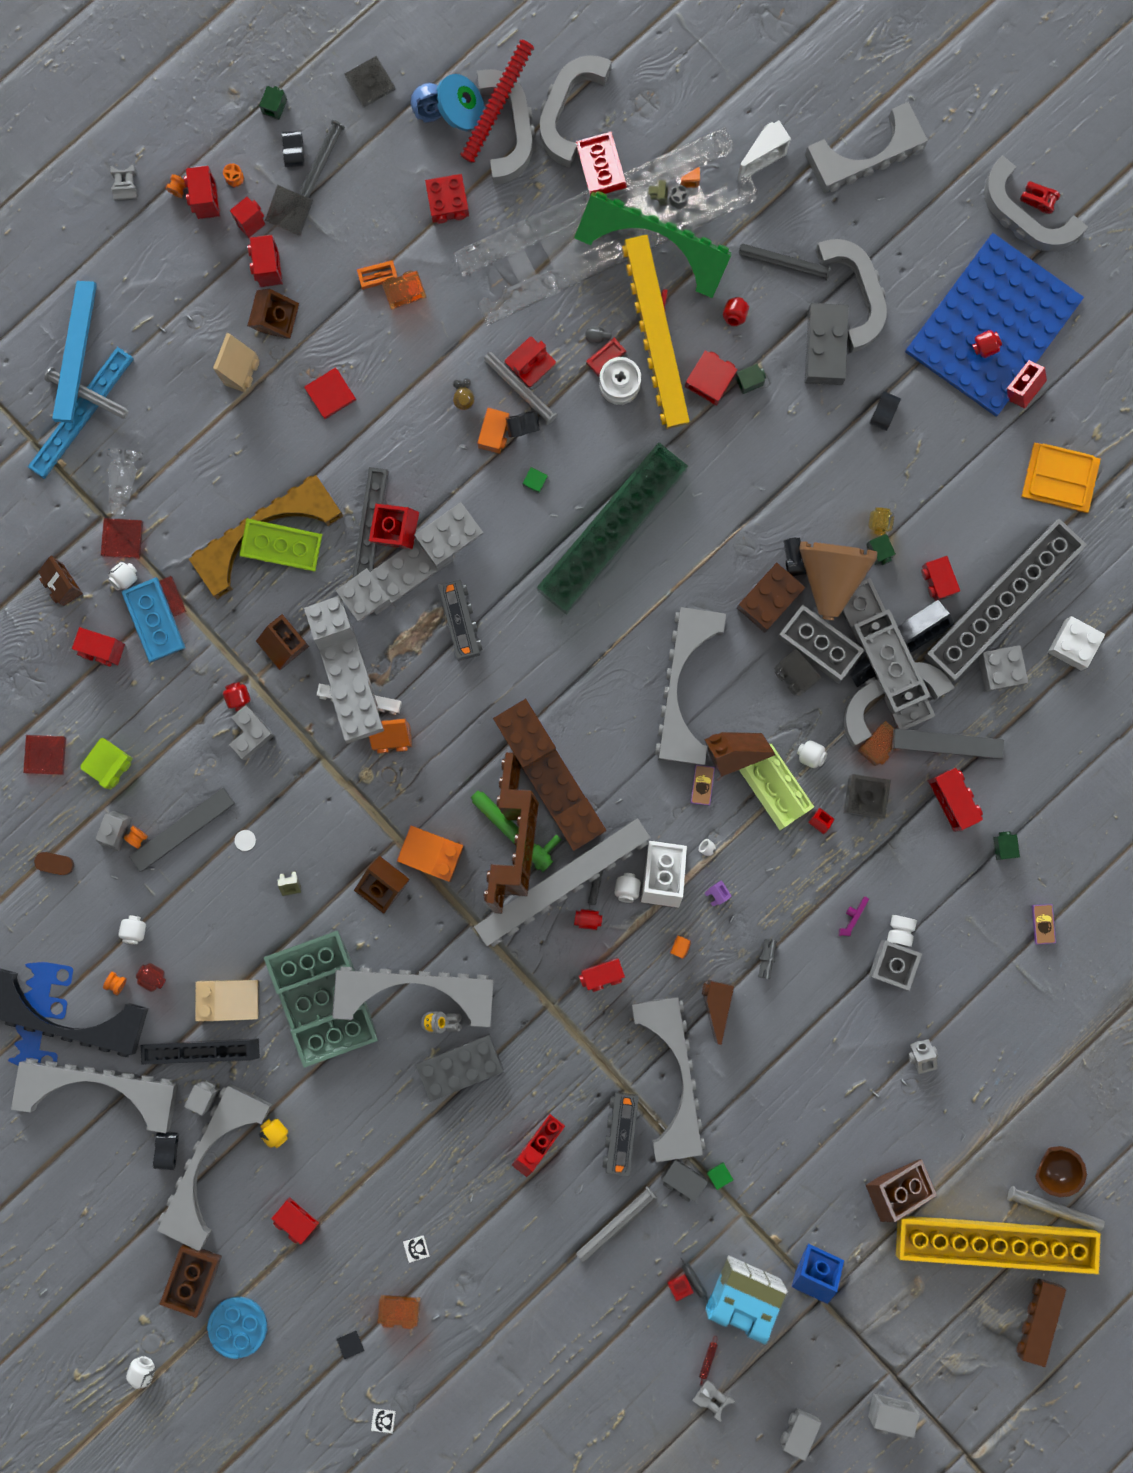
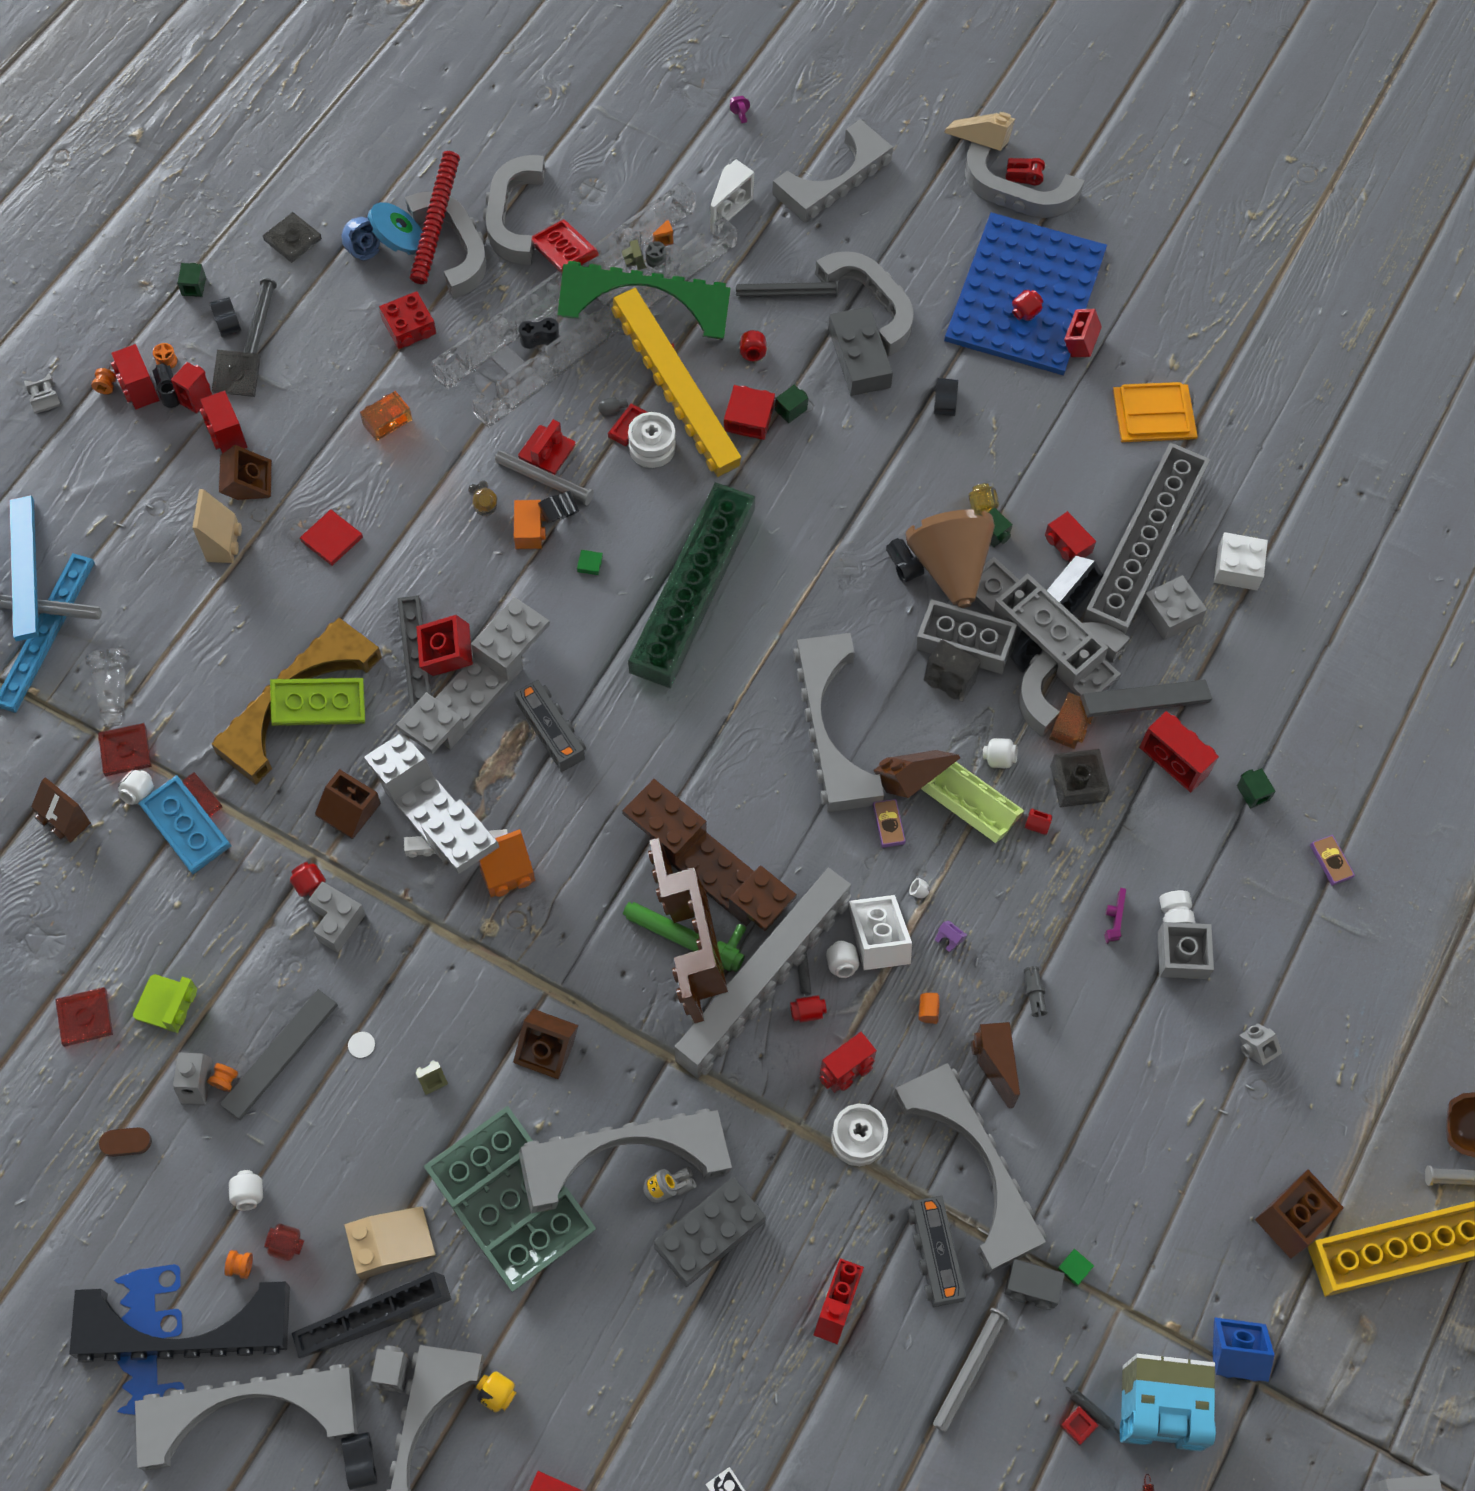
camera: 20 degrees left, 20 degrees down
red brick [72,627,125,667] -> none
orange tile [357,260,398,289] -> none
orange slope [397,826,465,882] -> none
reddish brown brick [737,562,805,633] -> none
none -> black piece [152,364,180,408]
none -> black axle [519,318,560,349]
none -> magenta piece [730,96,750,123]
none -> white wheel [831,1103,888,1167]
none -> tan slope [944,112,1015,151]

